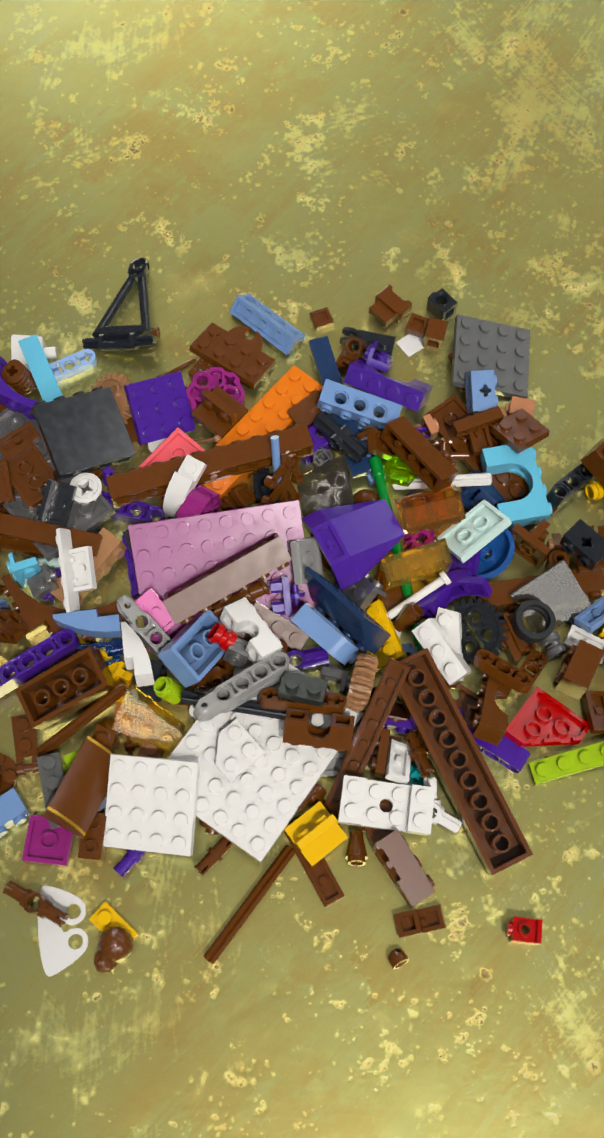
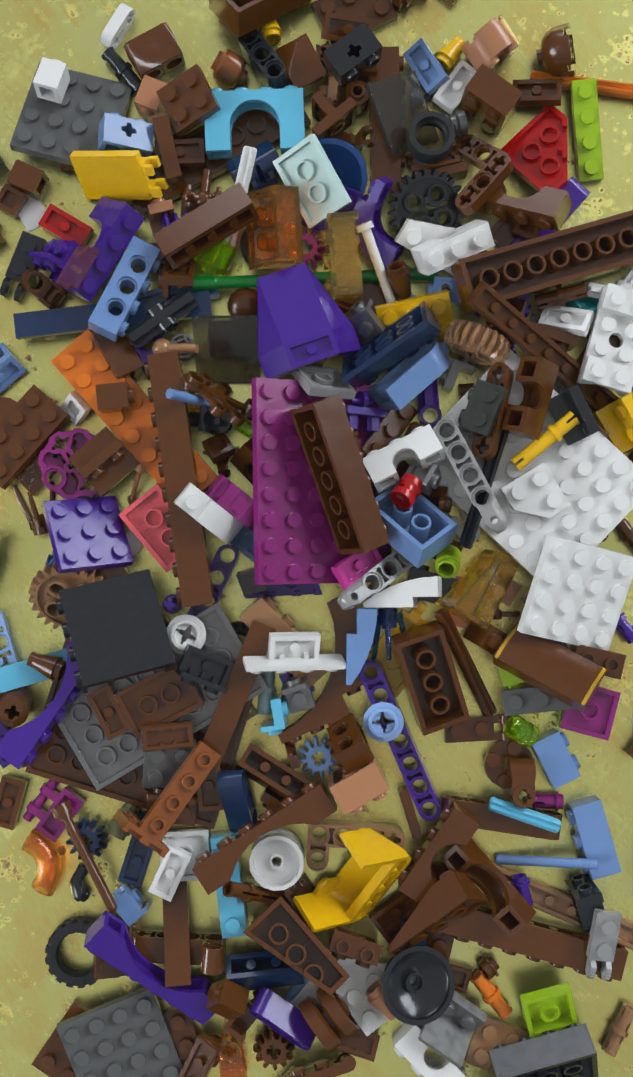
camera: 75 degrees left, 20 degrees up
none -> reddish brown cone [27,652,66,681]
none -> white brick [33,57,70,104]
none -> red plate [38,203,94,251]
none -> clear pink piece [55,245,100,289]
none -> white plate [60,390,92,426]
none -> yellow tile [69,150,169,200]
none -> reddish brown brick [95,381,136,413]
none -> white beam [100,3,135,49]
none -> black pin [101,47,142,96]
none -> reddish brown piece [124,22,185,79]
none -> medium nougat bar [152,338,199,354]
none -> dark orange head [210,49,248,88]
none -> reddish brown piece [275,33,329,98]
none -> reddish brown plate [331,126,375,151]
none -> light blue gear [363,701,404,742]
none -> clear neon green wheel [504,715,540,747]
none -> yellow pin [509,411,580,472]
none -> black panel [548,384,600,445]

